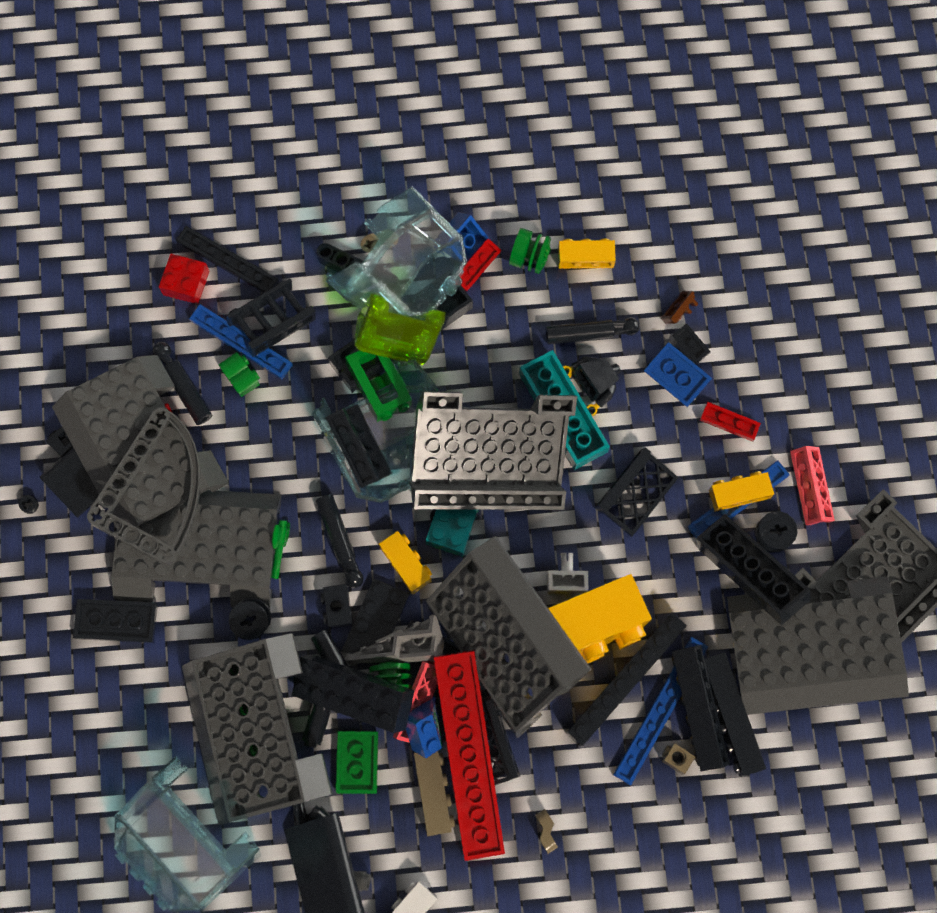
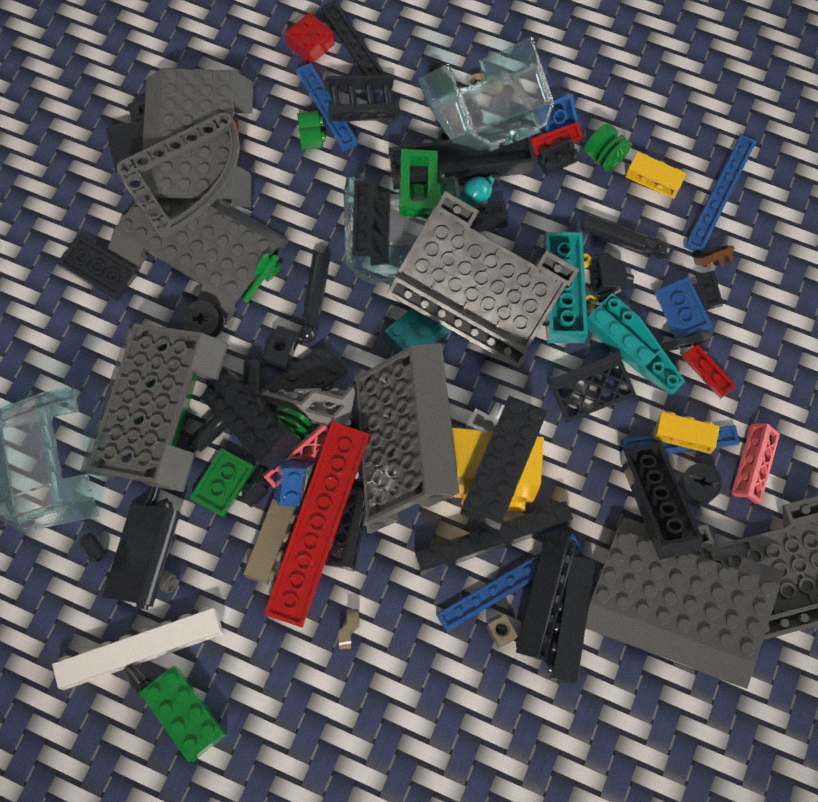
camera: 30 degrees right, 5 degrees down
black bush [19,495,39,514] -> none
black piece [152,342,213,425] -> none
clear neon green windscreen [355,294,445,365] -> none
yellow brick [379,531,432,595] -> none
none -> black brick [79,532,107,562]
none -> black brick [240,479,269,508]
none -> teal hair [457,174,501,206]
none -> black brick [460,395,548,530]
none -> black hinge [471,200,508,232]
none -> black hinge [537,138,578,176]
none -> teal wedge [587,293,685,395]
none -> black tile [660,332,711,351]
none -> blue tile [684,134,757,255]

